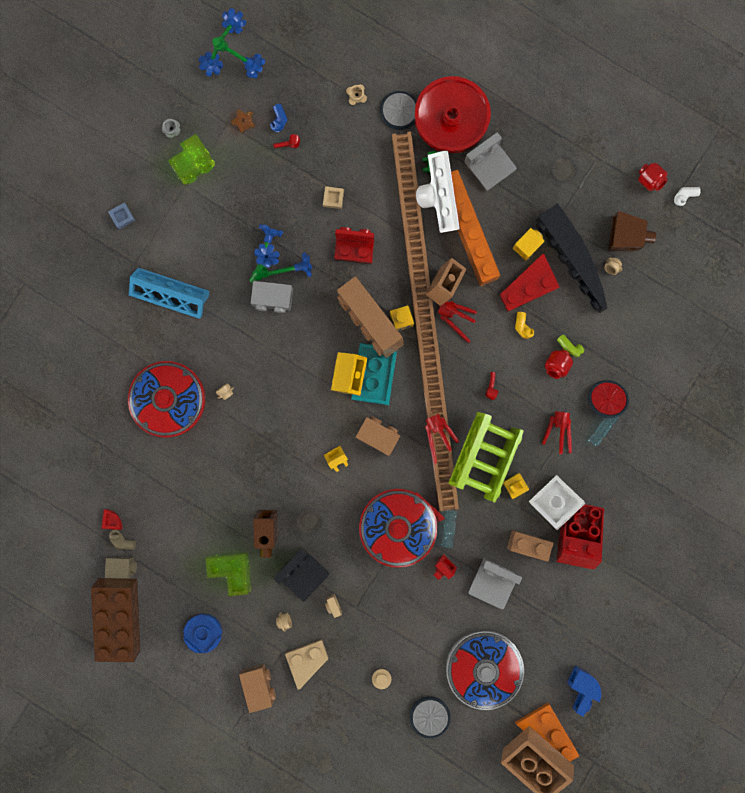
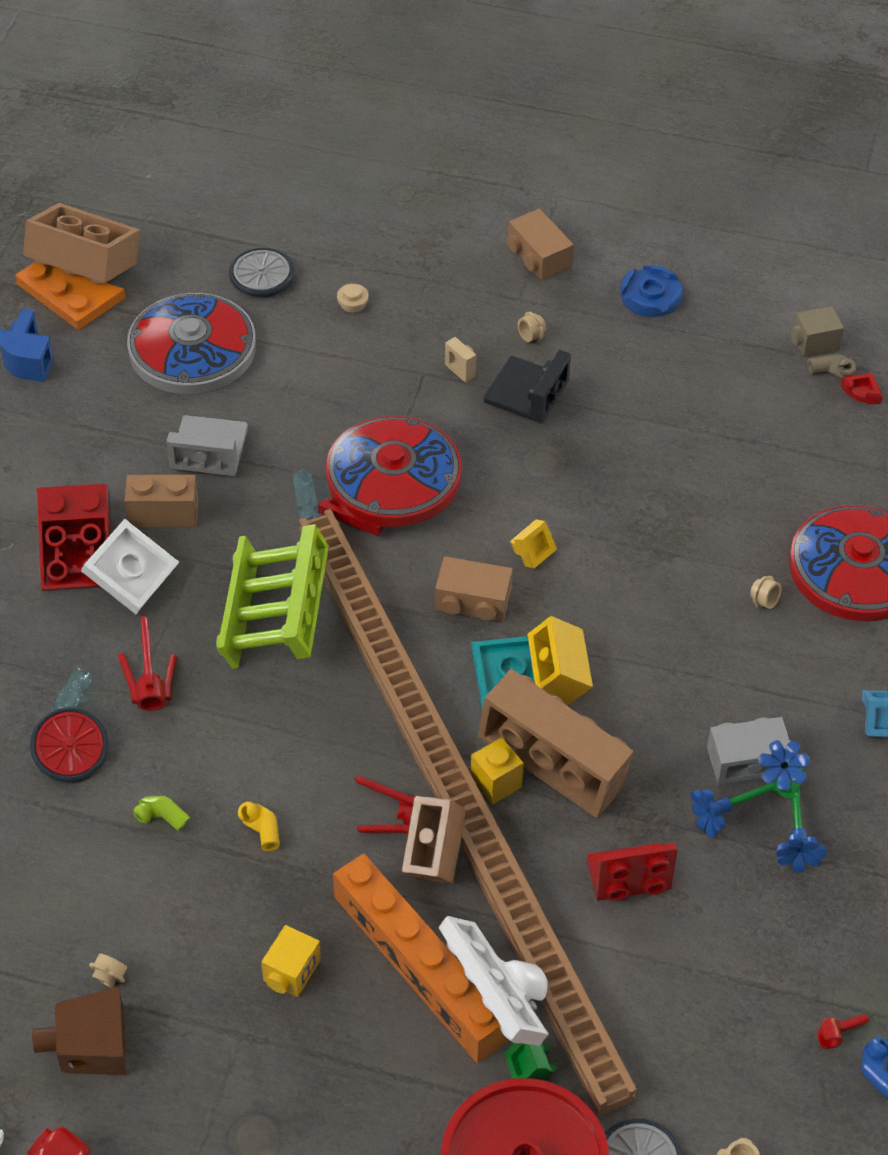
camera: 160 degrees right, 35 degrees down
reddish brown brick [91,578,140,662] -> none
clear neon green brick [206,552,252,596] -> none
reddish brown torso [253,510,278,558] -> none
tan wing [285,639,328,690] -> none
tan plate [323,186,344,209] -> none
red plant [424,414,459,464] -> none
red tile [433,554,457,580] -> none
light grey bracket [464,132,517,191] -> none
red hand [485,372,499,400] -> none
red wing [499,253,560,312] -> none
yellow tile [503,473,529,499] -> none
black slope [536,203,607,313] -> none
red head [545,350,573,379] -> none

